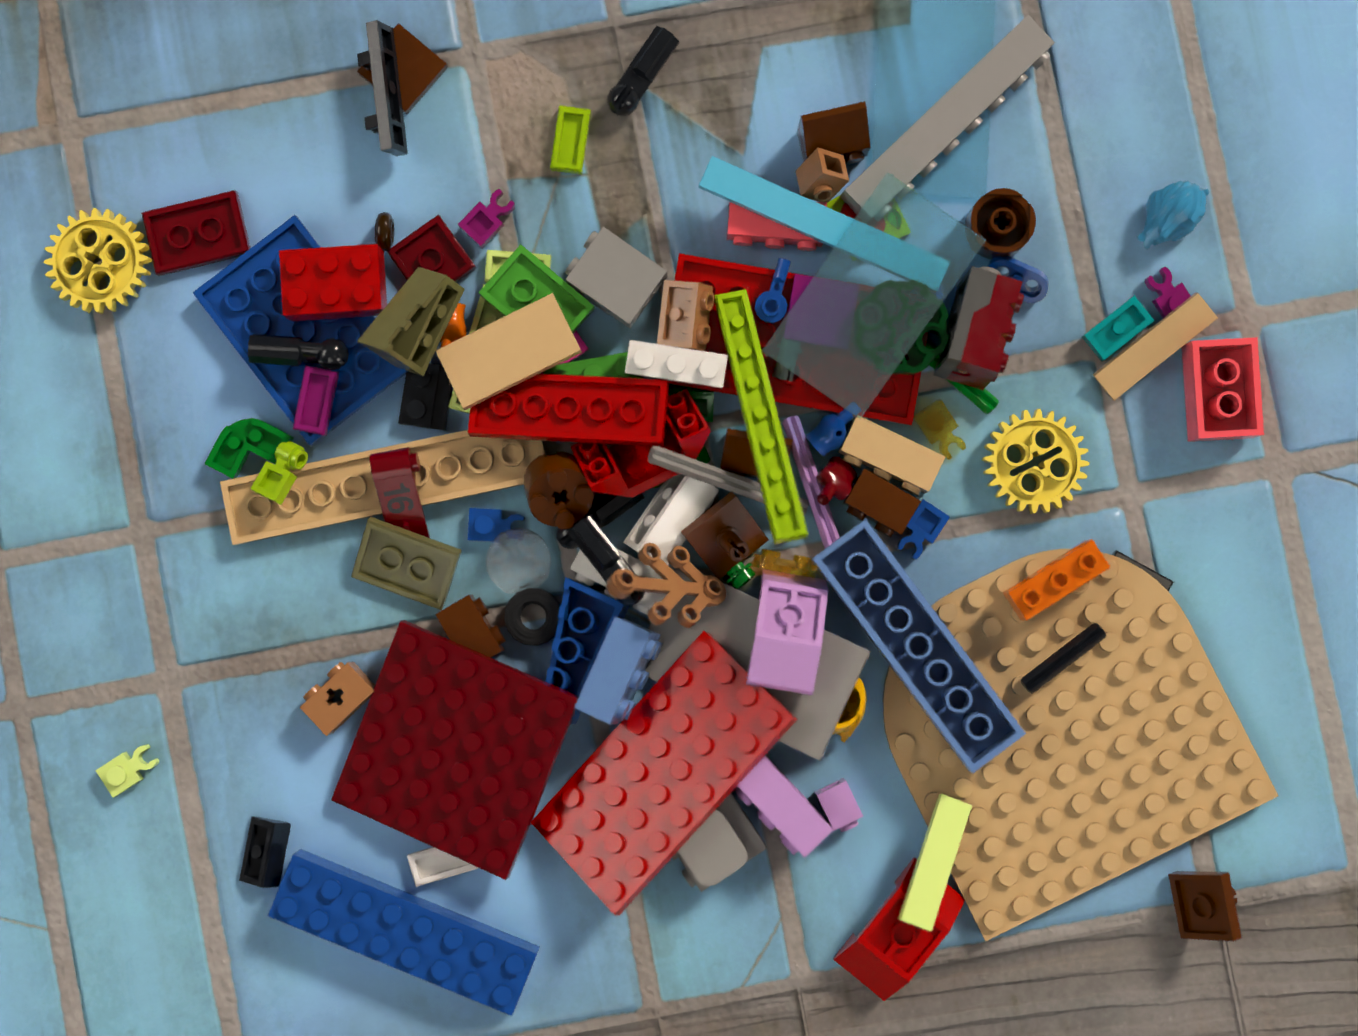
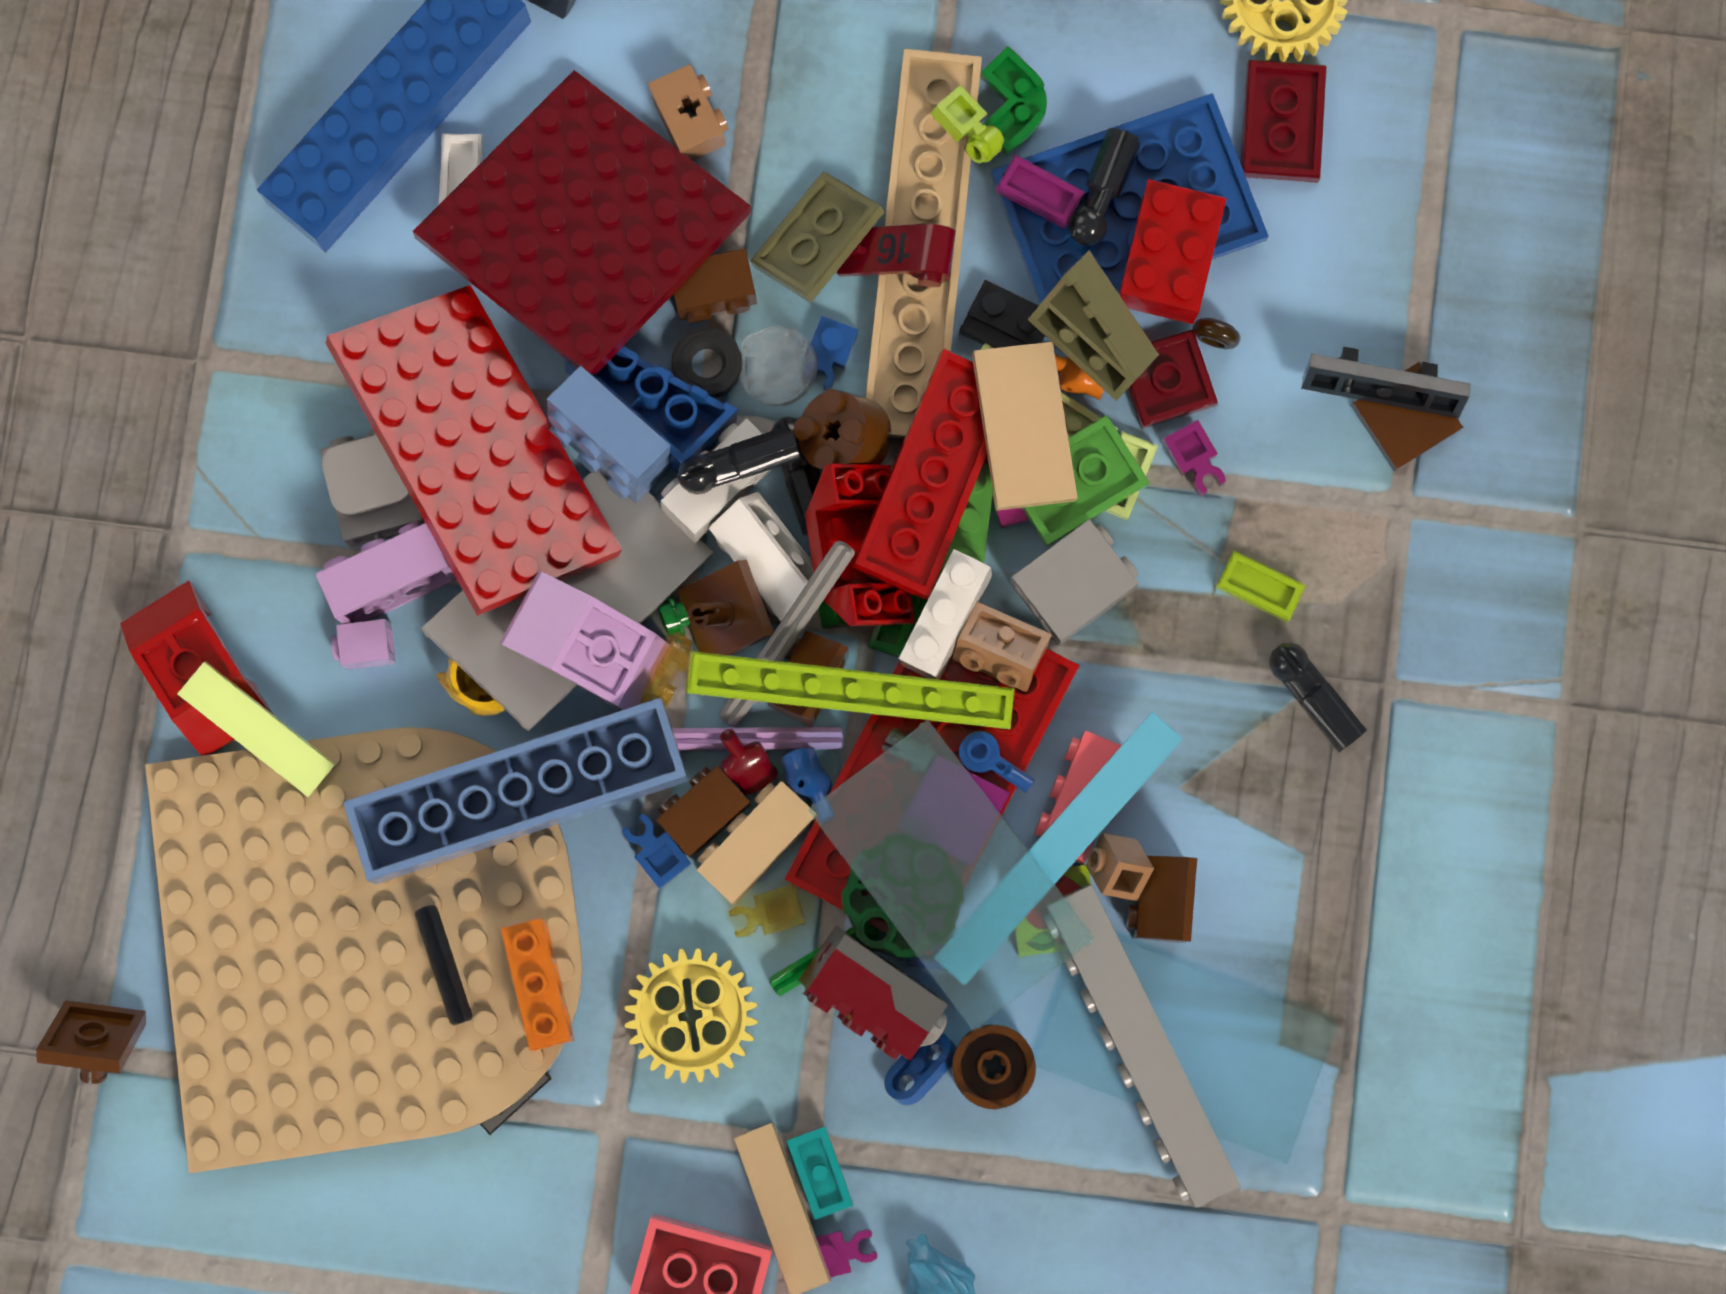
camera: 105 degrees right, 5 degrees down
medium nougat plant [606,543,726,628] -> none

